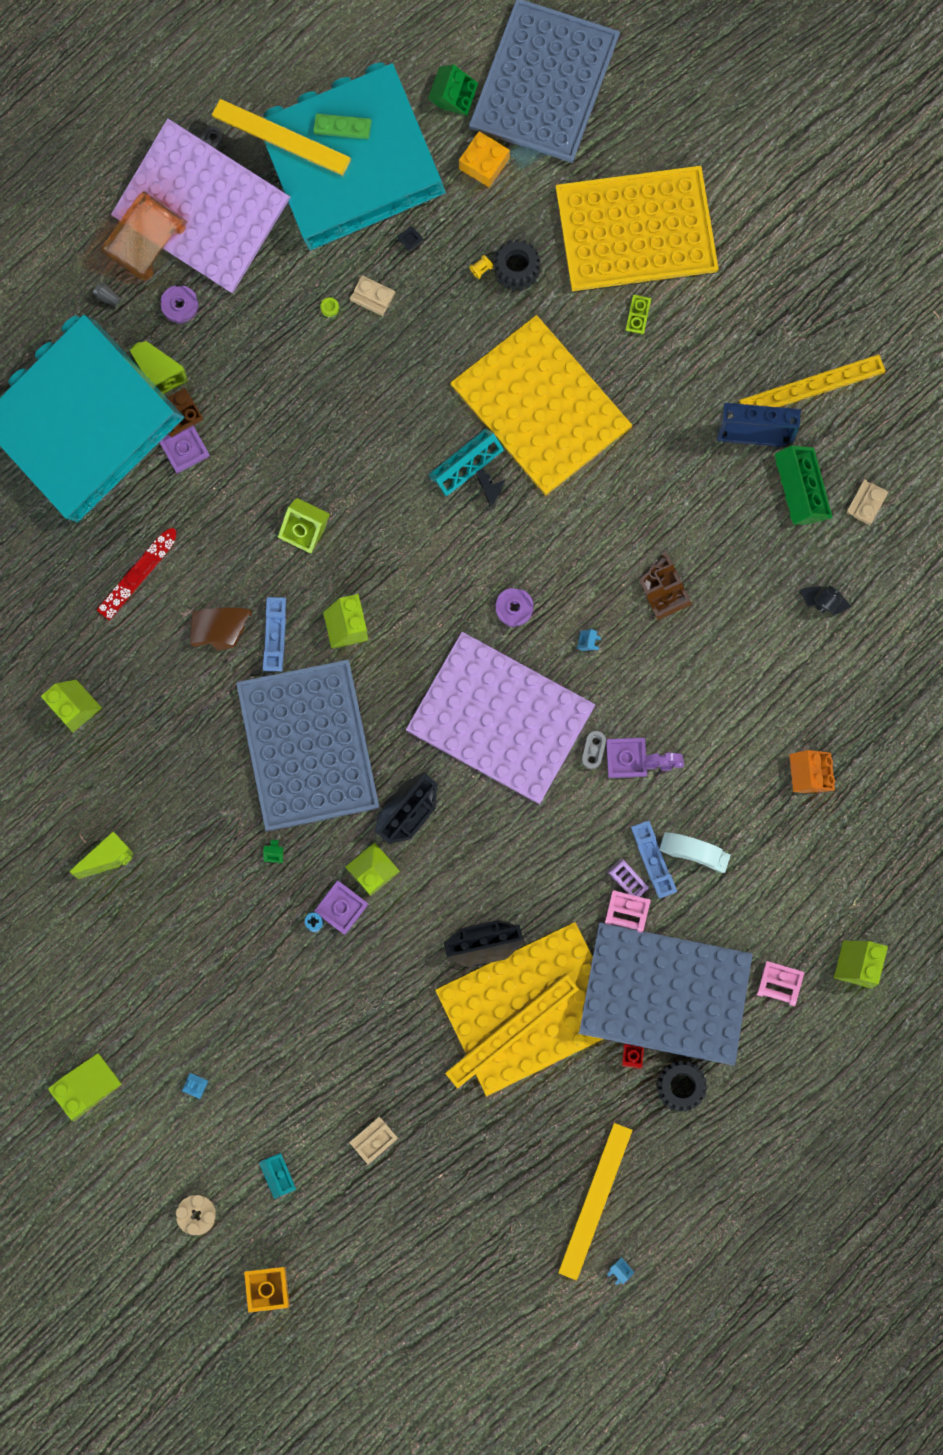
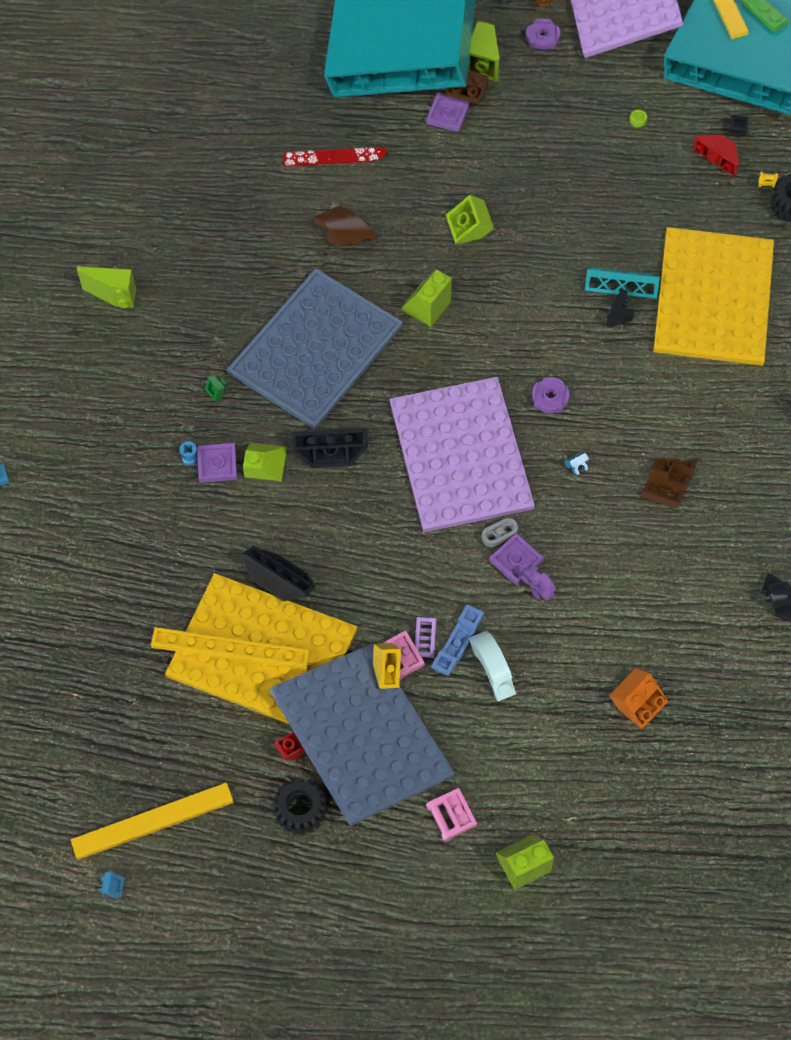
camera: 50 degrees right, 15 degrees down
lime slope [41,680,102,733] -> none
medium blue slope [263,597,286,671] -> none
tan plate [350,275,395,316] -> none
tan plate [350,1117,398,1165] -> none
none -> yellow slope [373,643,401,689]
none -> red slope [693,134,739,176]

